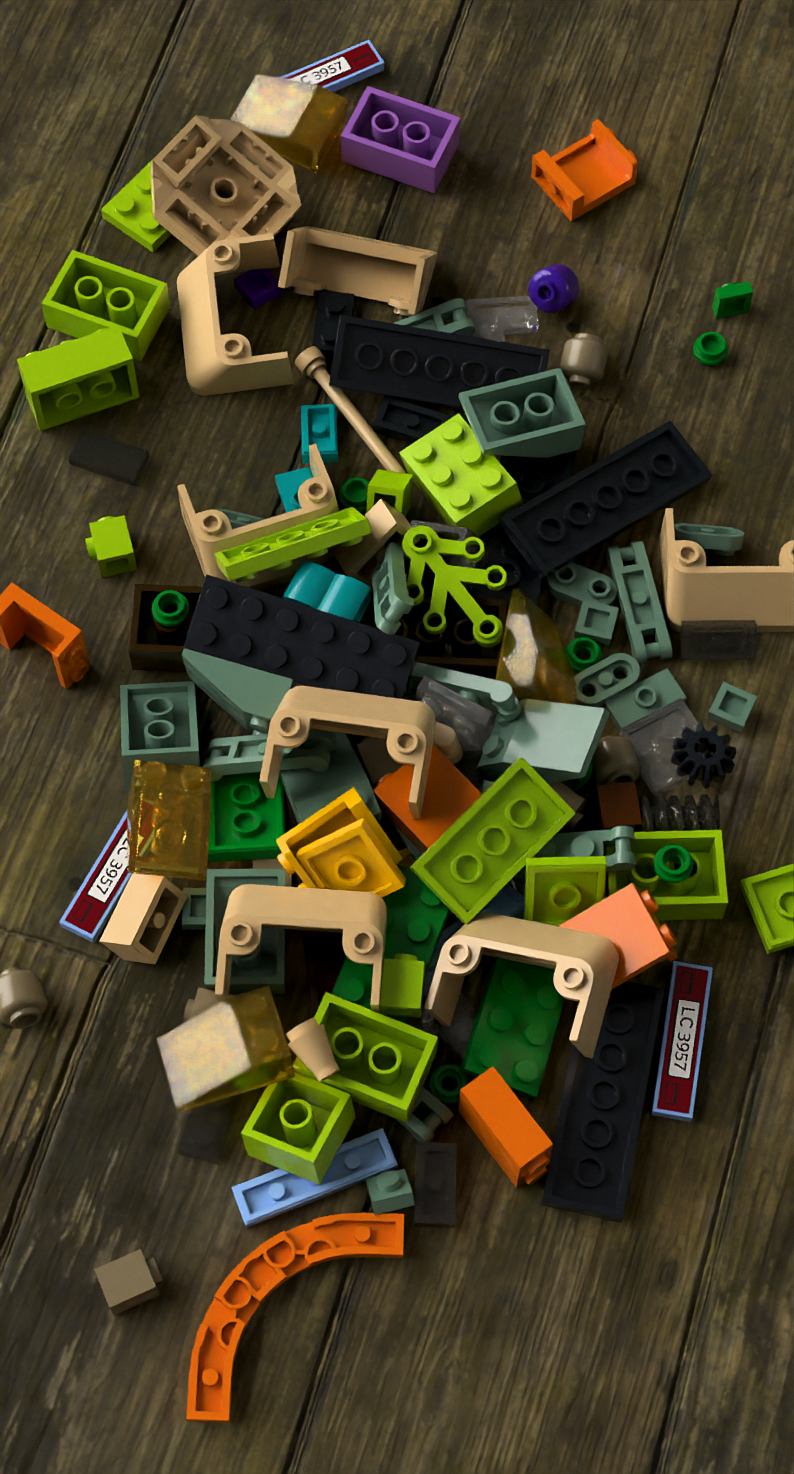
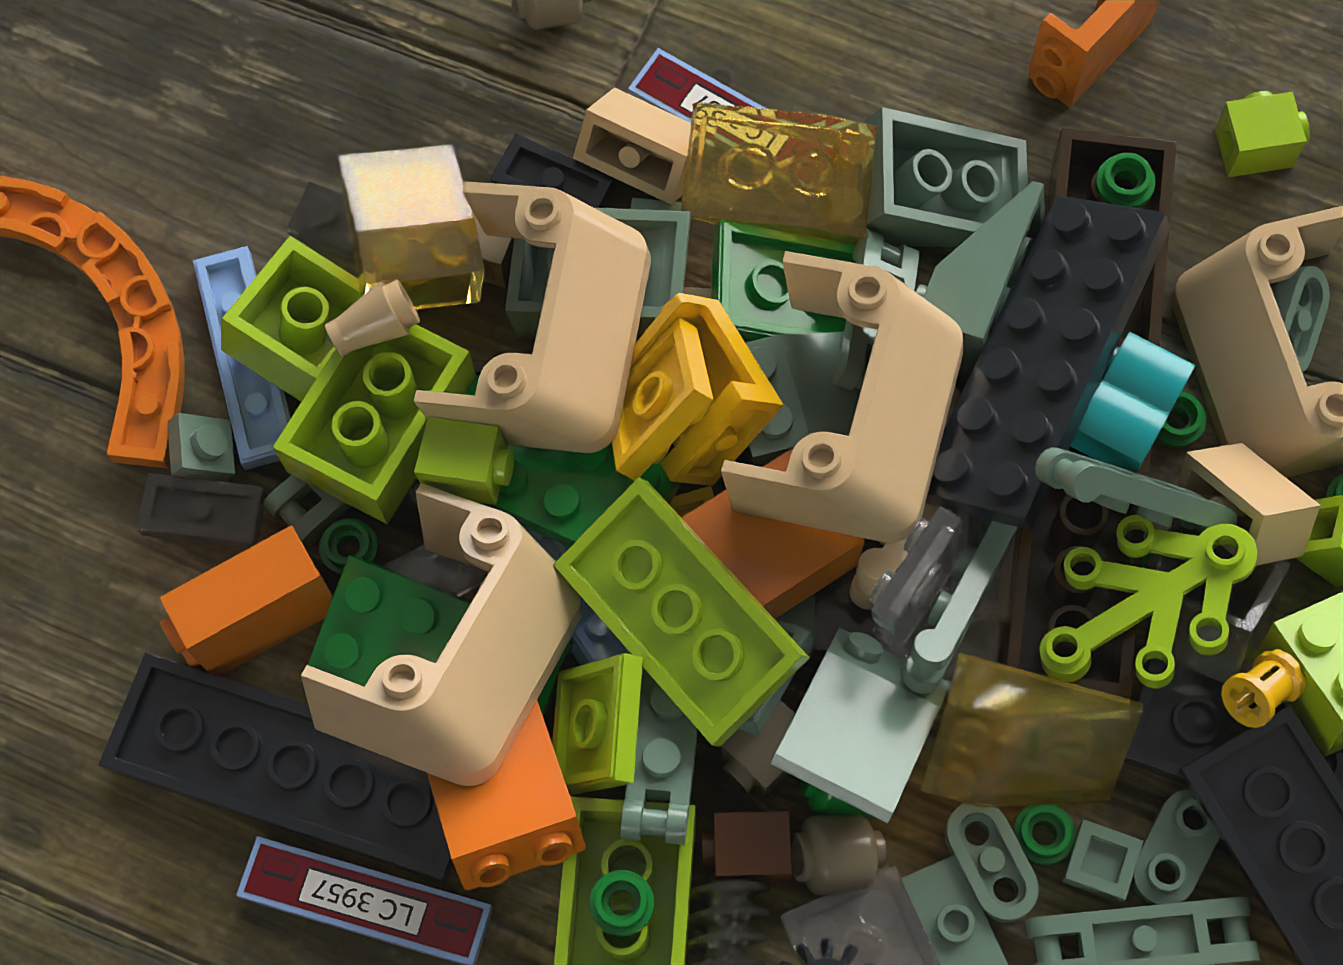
camera: 100 degrees right, 5 degrees up
dark tan brick [94,1249,163,1315] -> none
lime plate [214,507,372,583] -> none
none -> black plate [490,133,616,208]
none -> yellow bush [1221,649,1306,728]

